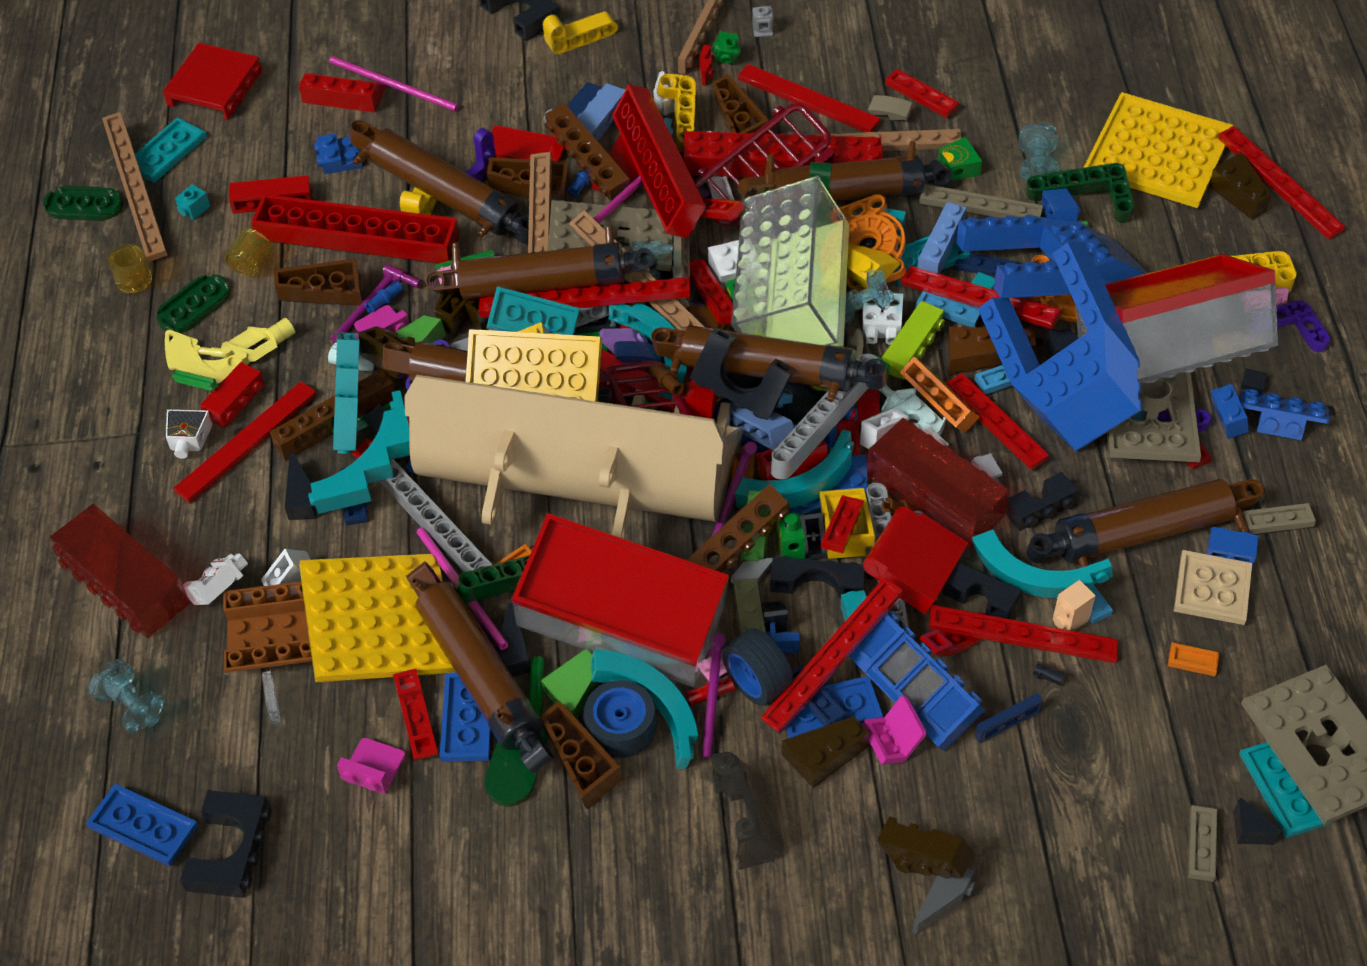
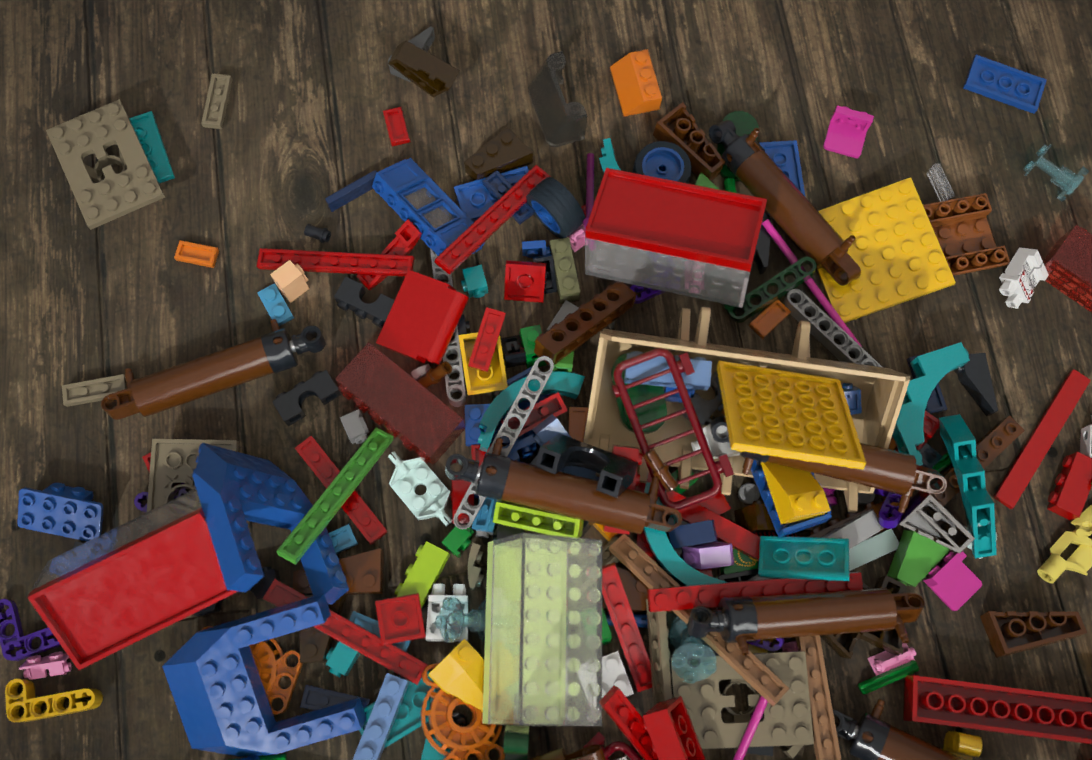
camera: 170 degrees right, 20 degrees up
black arch [180,790,271,898] -> none
white slope [261,548,311,586] -> none
magenta bar [330,264,422,343] -> none
blue pin [364,281,403,313] -> none
red slope [393,668,438,761] -> none
magenta bar [712,442,757,536] -> none
black arch [770,556,865,598] -> none
white slope [860,408,909,453] -> none
dark pink bracket [862,696,926,765] -> none
orange brick [899,357,980,433] -> none
teal arch [972,529,1113,599] -> none
tan plate [1174,550,1252,625] -> none
blue brick [1206,527,1258,567] -> none
blue brick [1211,384,1249,439] -> none
black slope [1233,798,1282,845] -> none
none -> bright green tile [277,427,394,565]
none -> red tile [375,593,426,646]
none -> red tile [383,107,410,147]
none -> red tile [504,260,546,303]
none -> orange slope [610,49,662,117]

